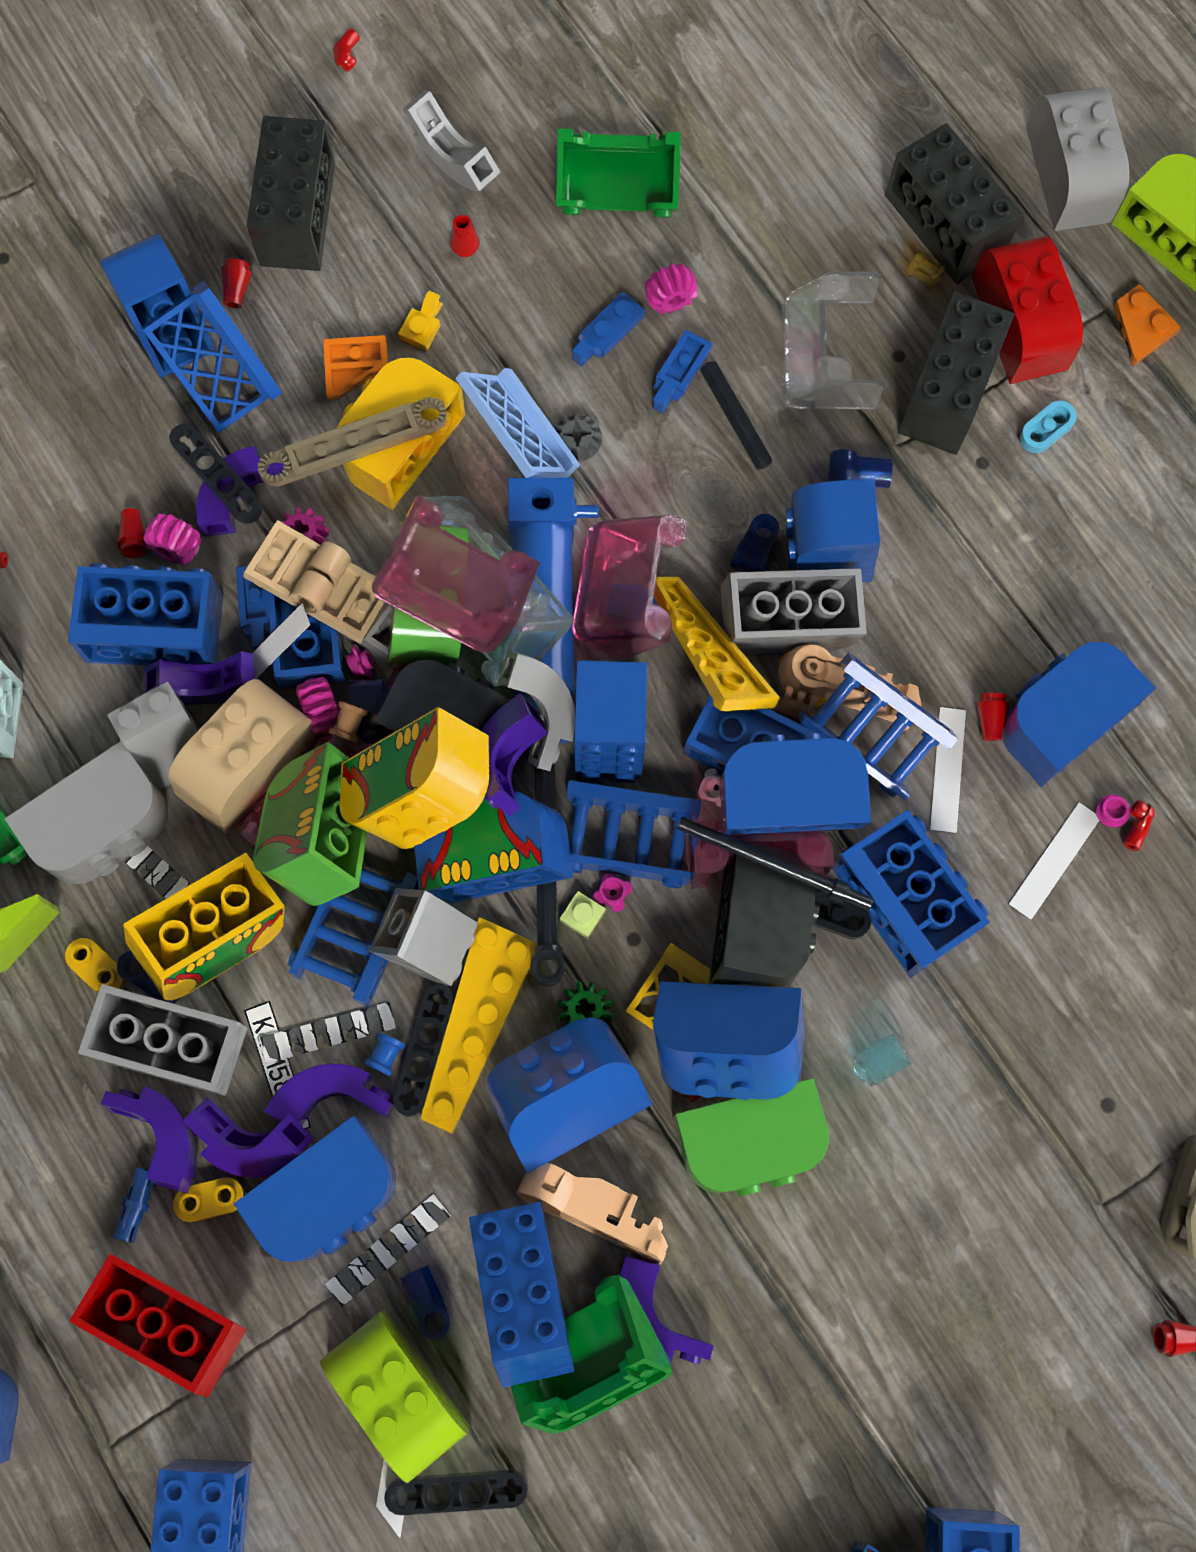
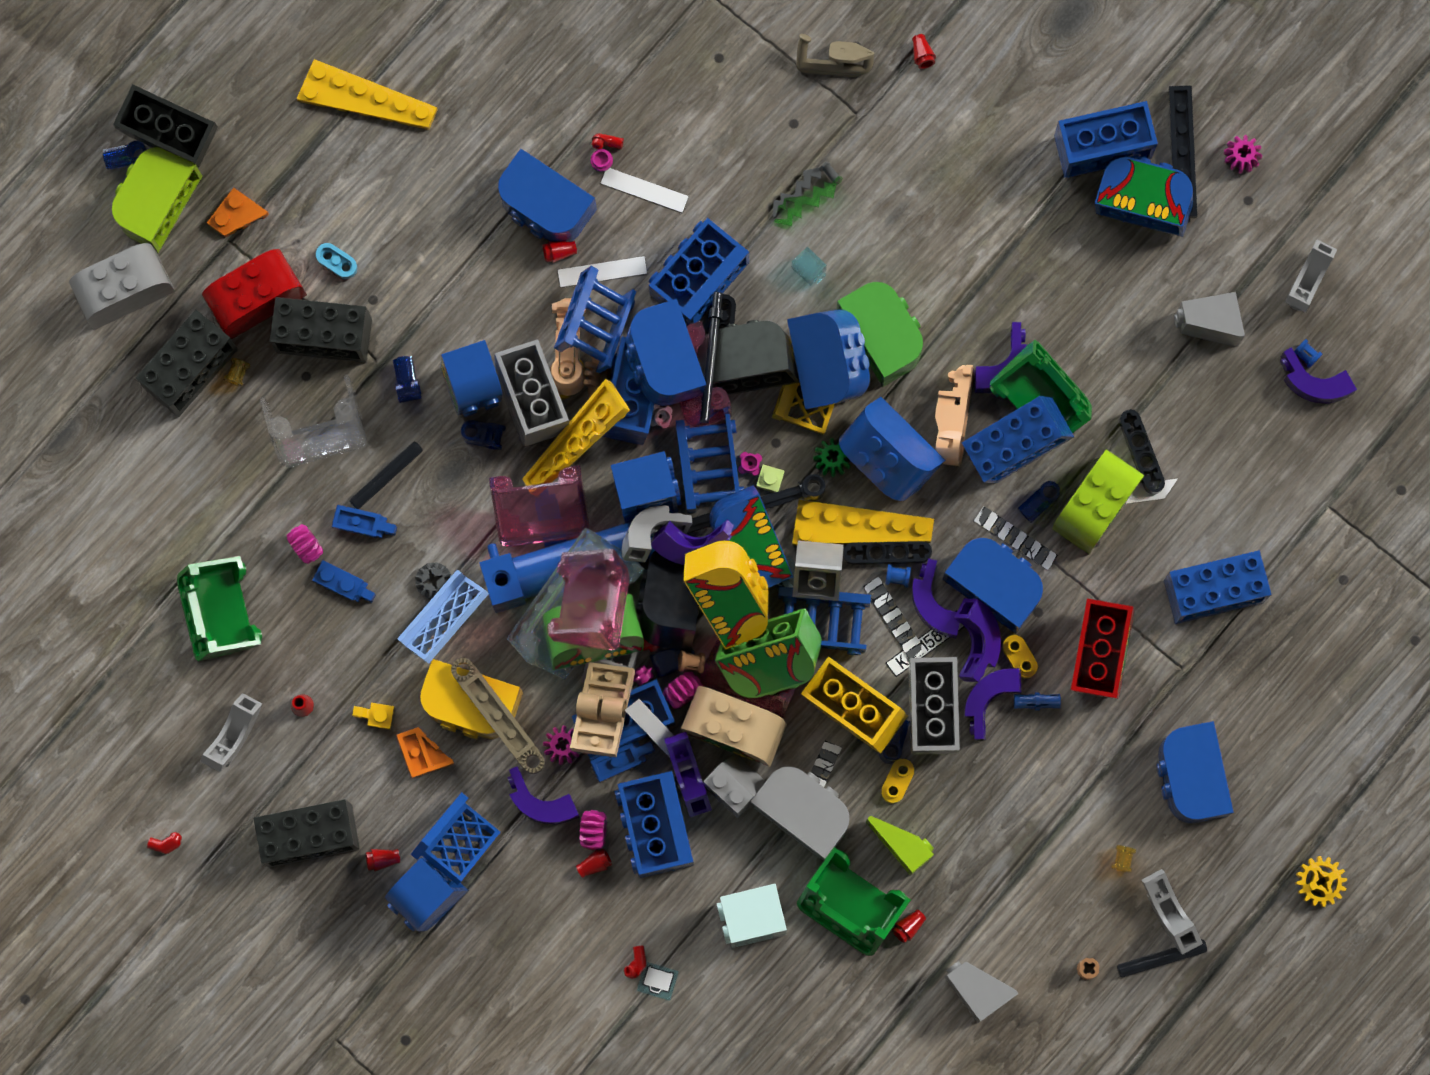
camera: 100 degrees left, 5 degrees up
black beam [169,424,262,524] -> none
none -> piece [773,161,843,226]

